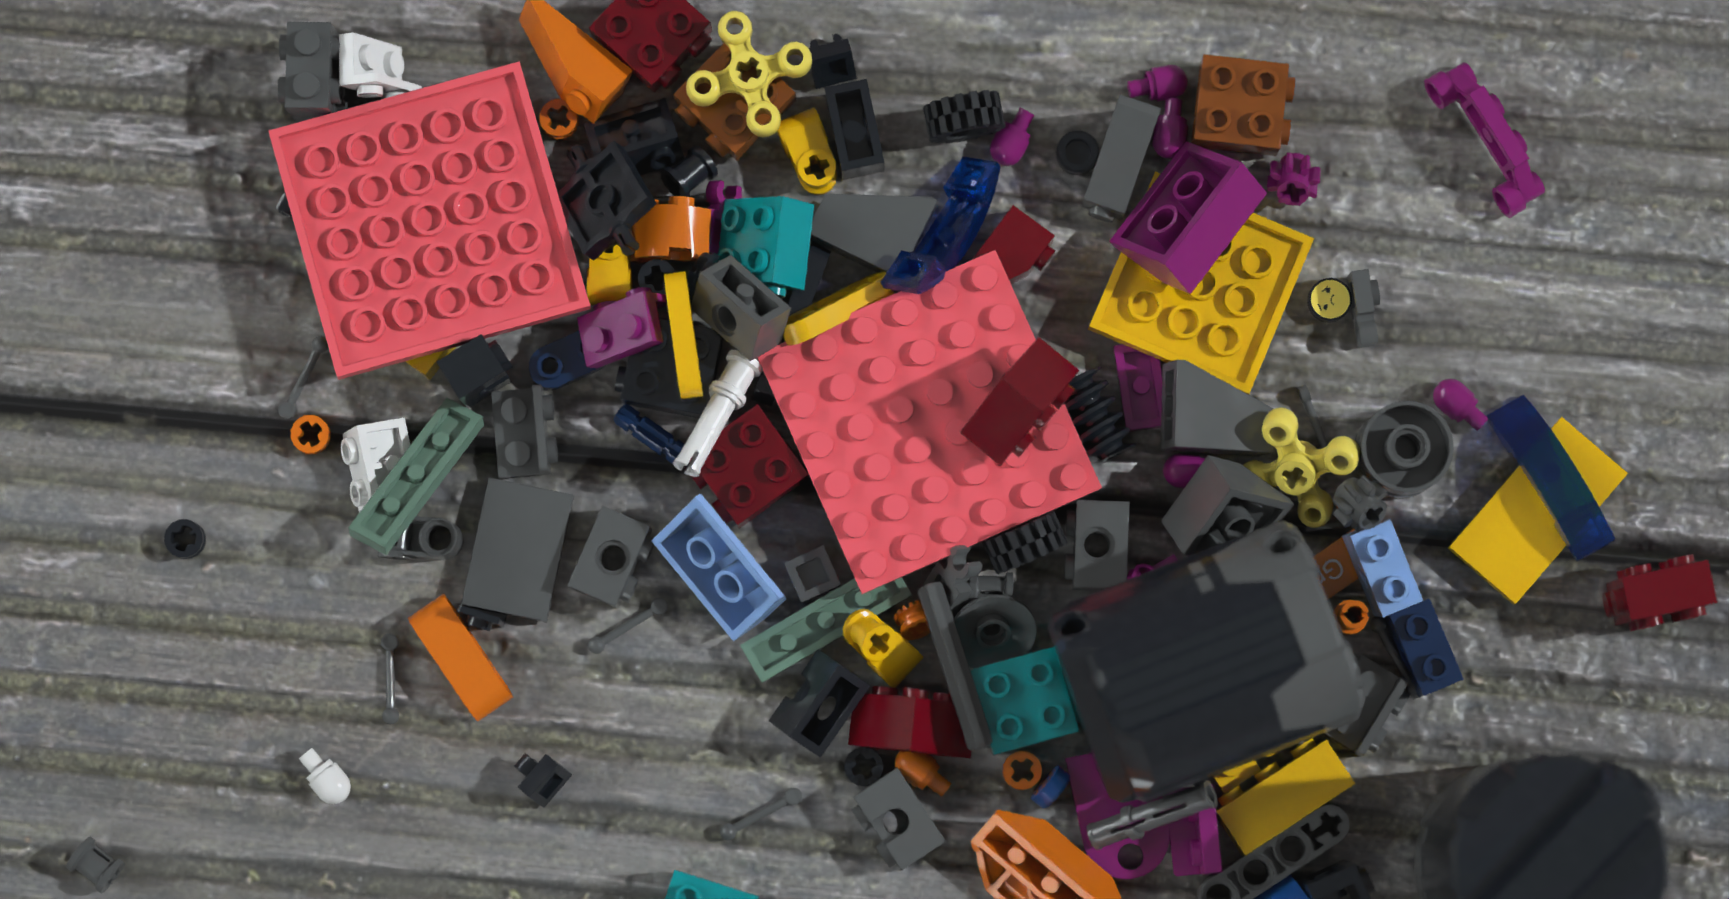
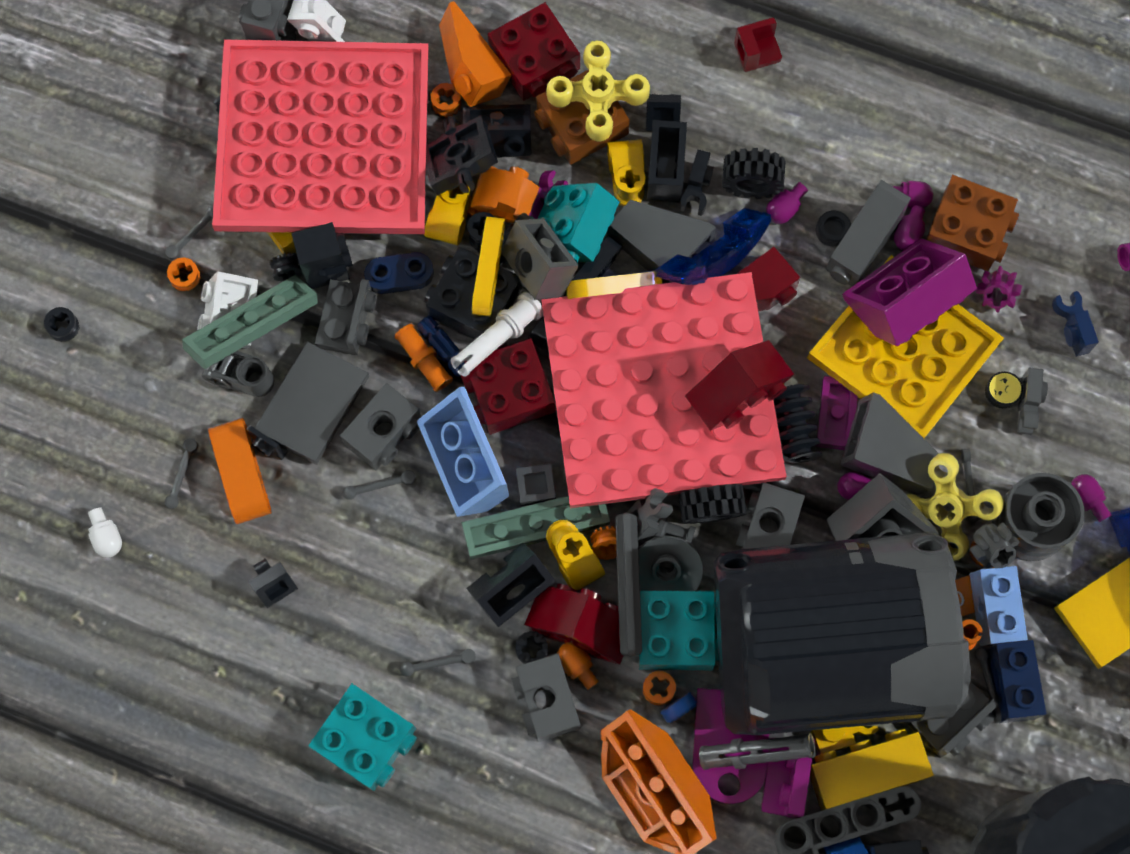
camera: 15 degrees right, 10 degrees down
magenta bracket [577,287,667,369] -> none
black bush [661,146,718,197] -> none
none -> black bush [269,252,303,282]
none -> orange pin [394,323,453,392]
none -> black plate [680,149,714,216]
none -> dark blue plate [1052,291,1099,357]

